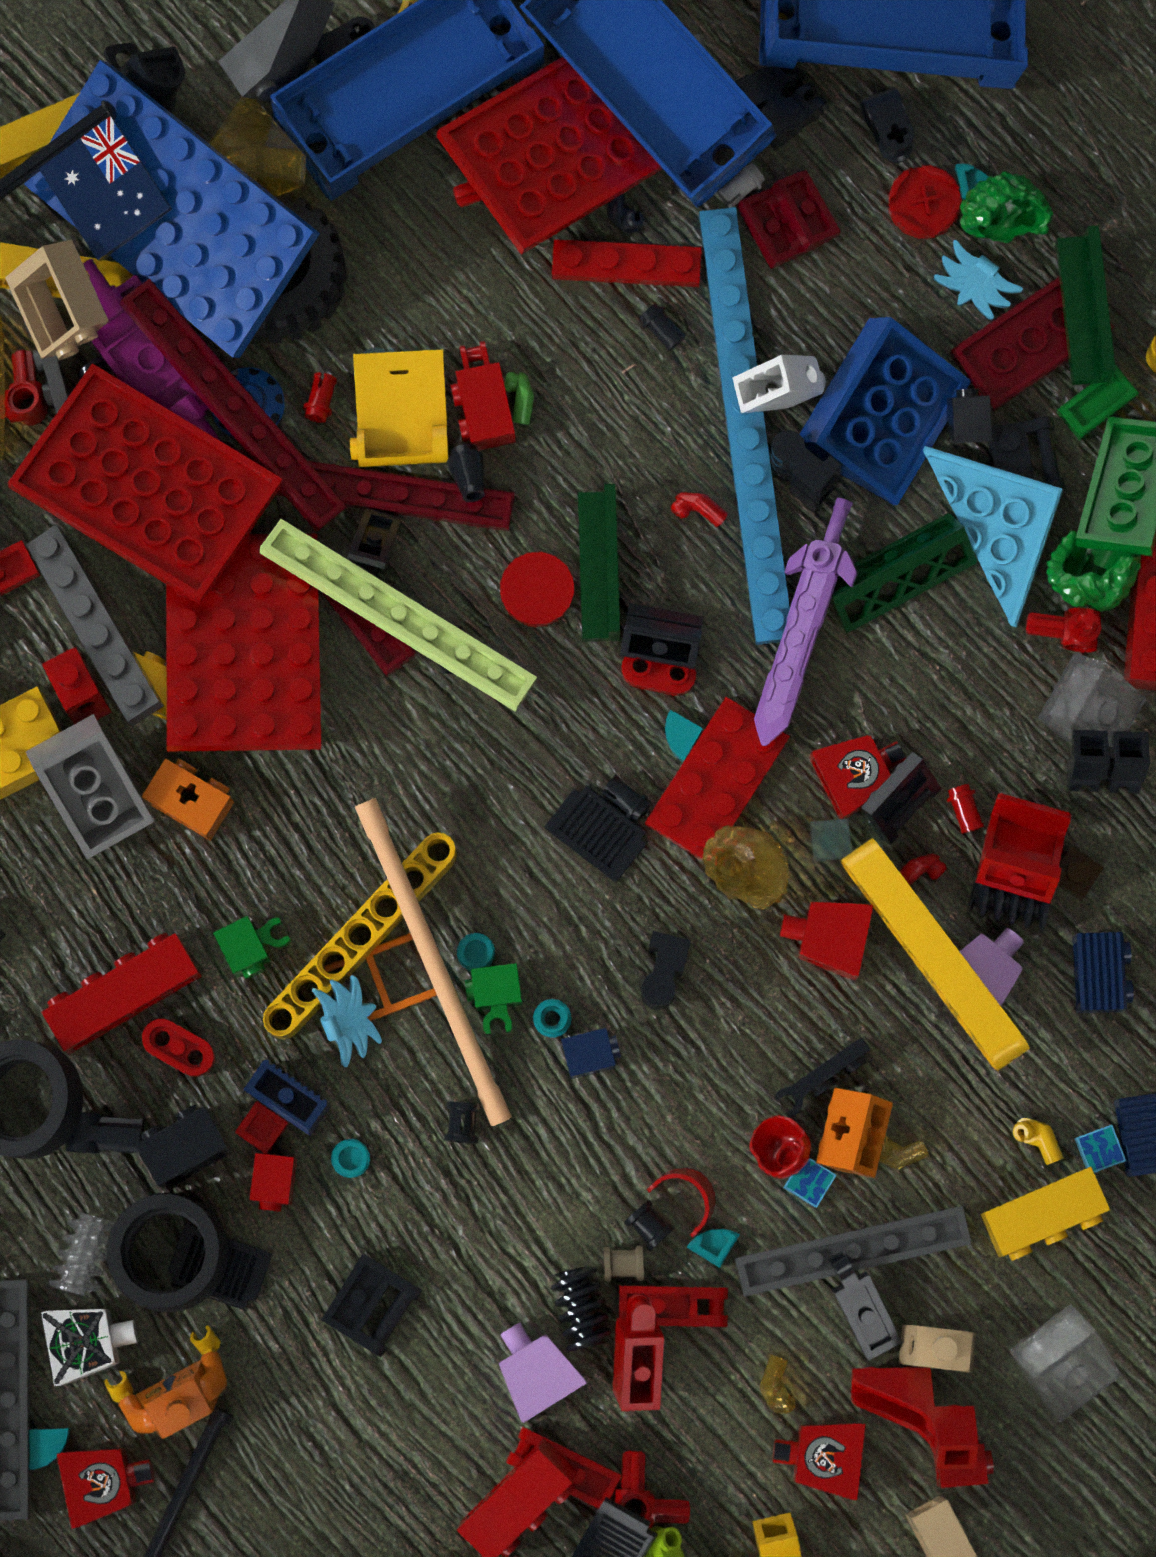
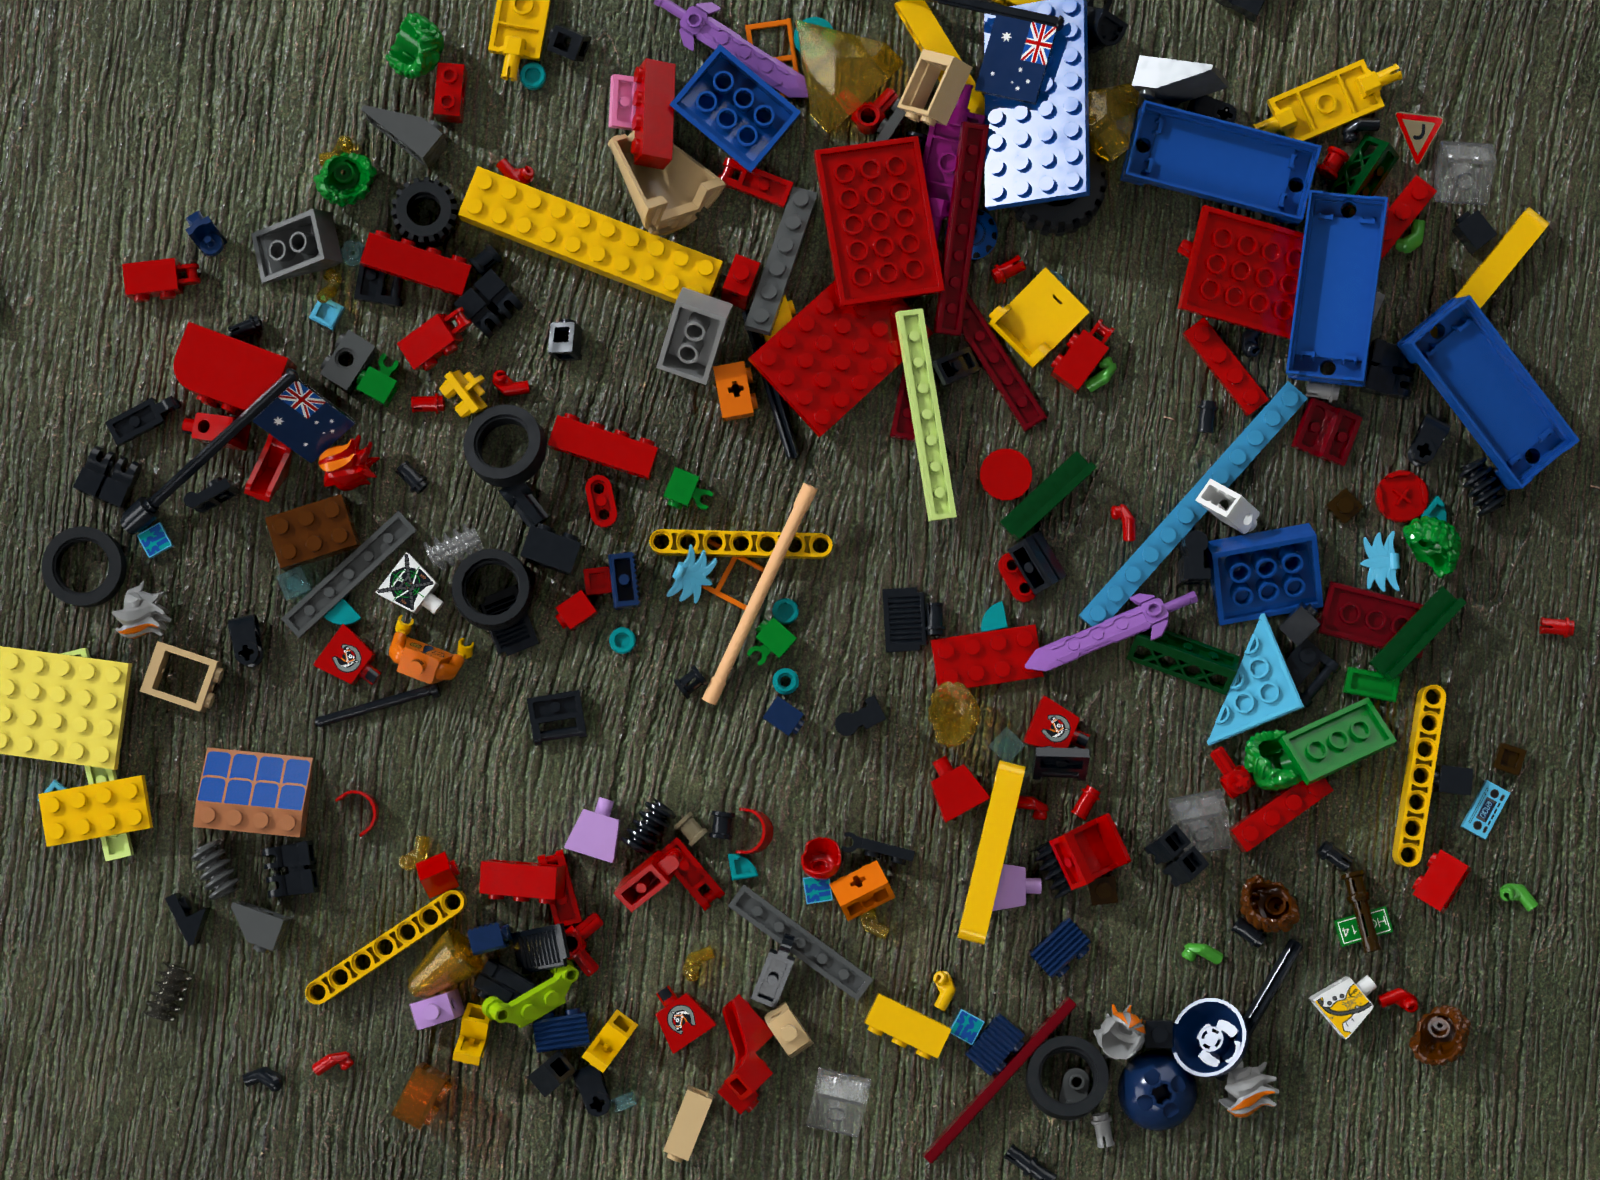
camera: 45 degrees right, 5 degrees up
black cone [447,444,485,502] -> none
none -> black axle [742,309,800,460]
none -> dark brown plate [1325,487,1363,526]
none -> black piece [1458,457,1507,517]

